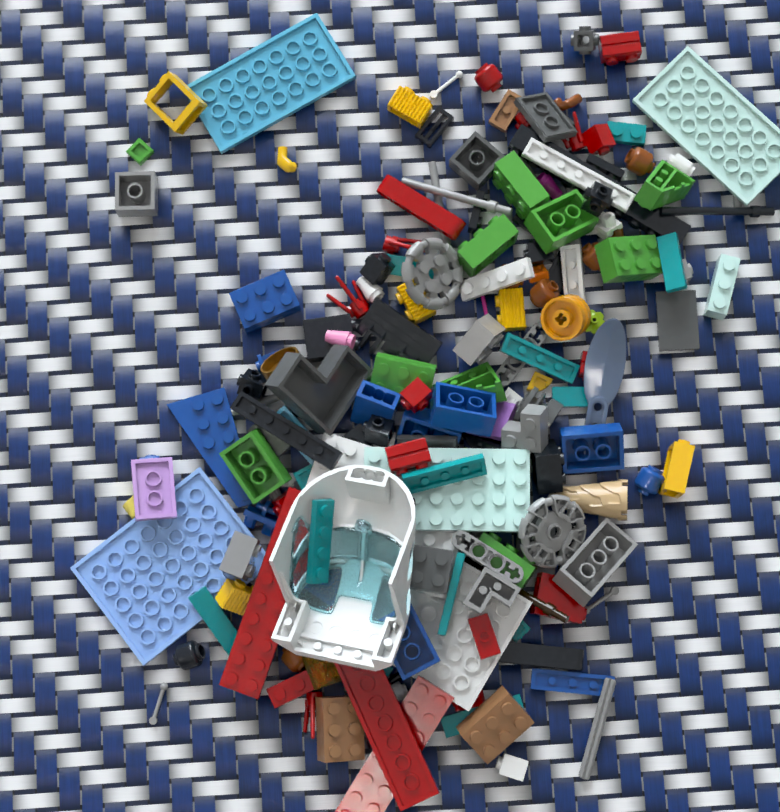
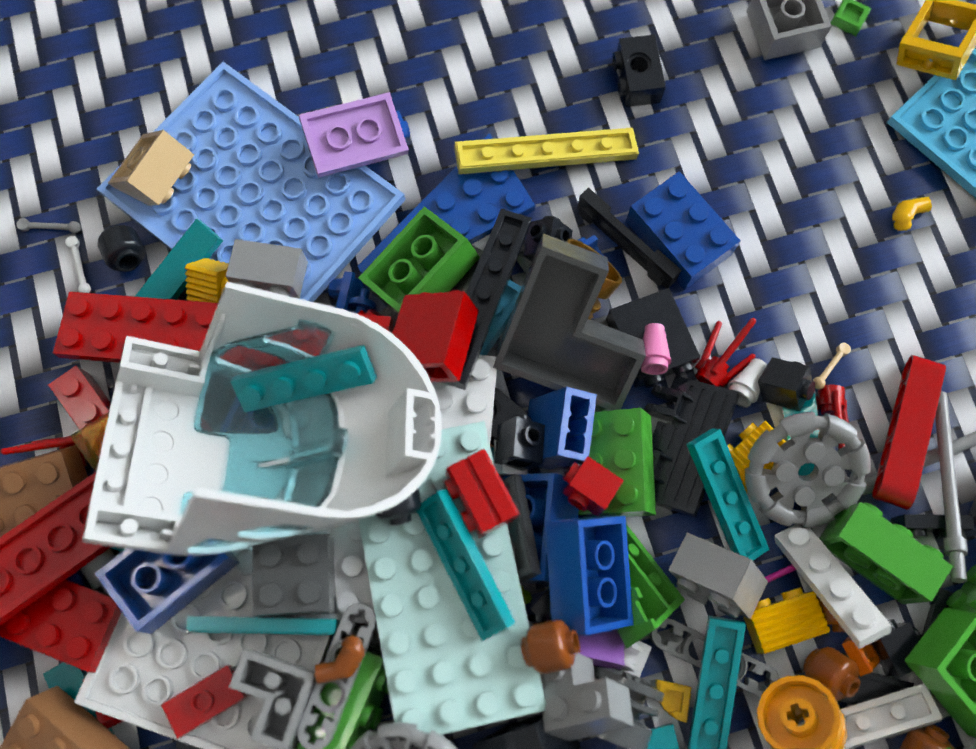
camera: 75 degrees right, 5 degrees down
none -> white hinge [65,236,91,293]
none -> tan slope [108,130,194,206]
none -> dark orange arm [315,636,365,684]
none -> red brick [392,290,479,382]
none -> light yellow tile [454,128,639,174]
none -> dark orange head [521,619,580,674]
none -> black container [577,187,682,289]
none -> black brick [612,34,666,107]
none -> teal plate [686,428,770,561]
none -> tan hinge [813,343,851,389]

